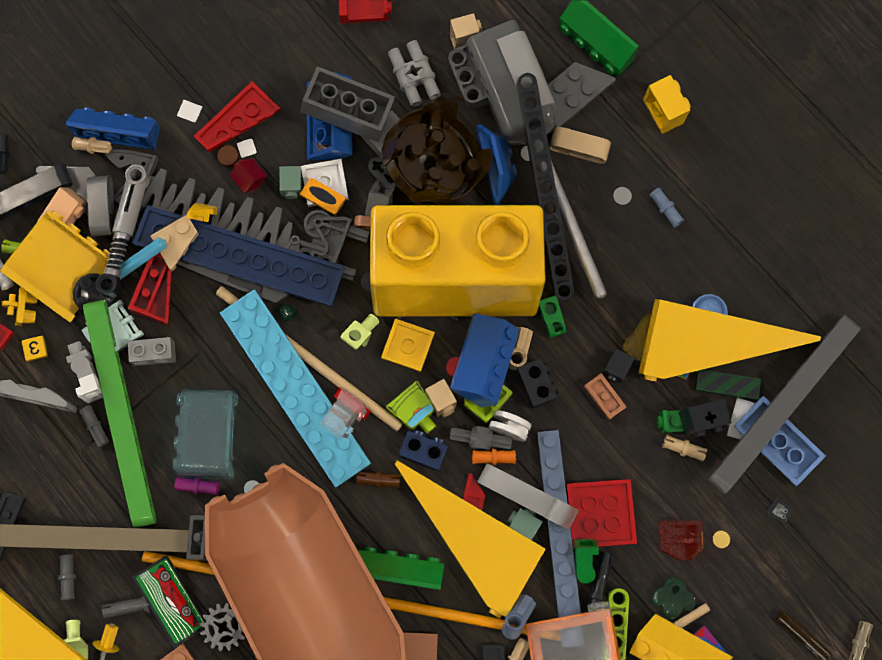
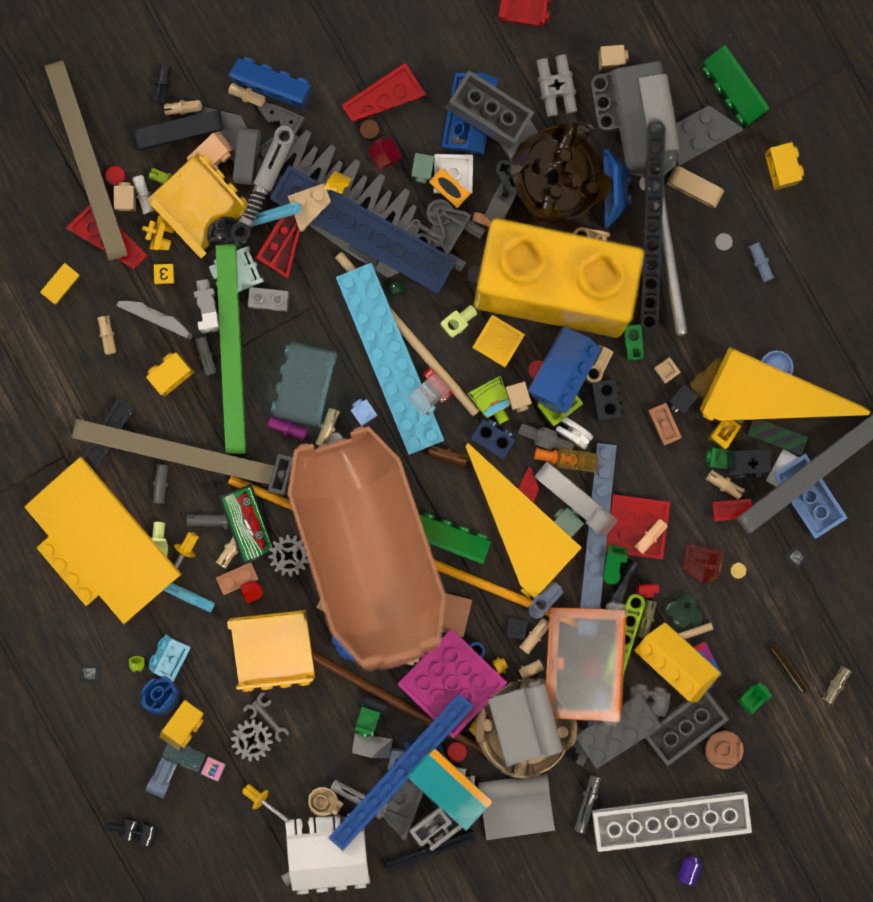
camera: 15 degrees right, 10 degrees up
white sticker [177,100,202,123] -> none
white sticker [237,139,256,158] -> none
none -> yellow brick [146,352,194,396]
none -> tan axle [164,100,202,116]
none -> tan pin [216,537,238,568]
none -> tan pin [315,408,340,445]
none -> light blue brick [351,399,378,426]
none -> clear yellow slope [557,448,599,473]
none -> light nougat axle [634,519,668,554]
none -> red plate [636,583,659,598]
none -> olive axle [637,600,657,638]
none -> tan tile [653,357,681,384]
none -> yellow slope [708,420,741,449]
none -> red plate [712,499,752,521]

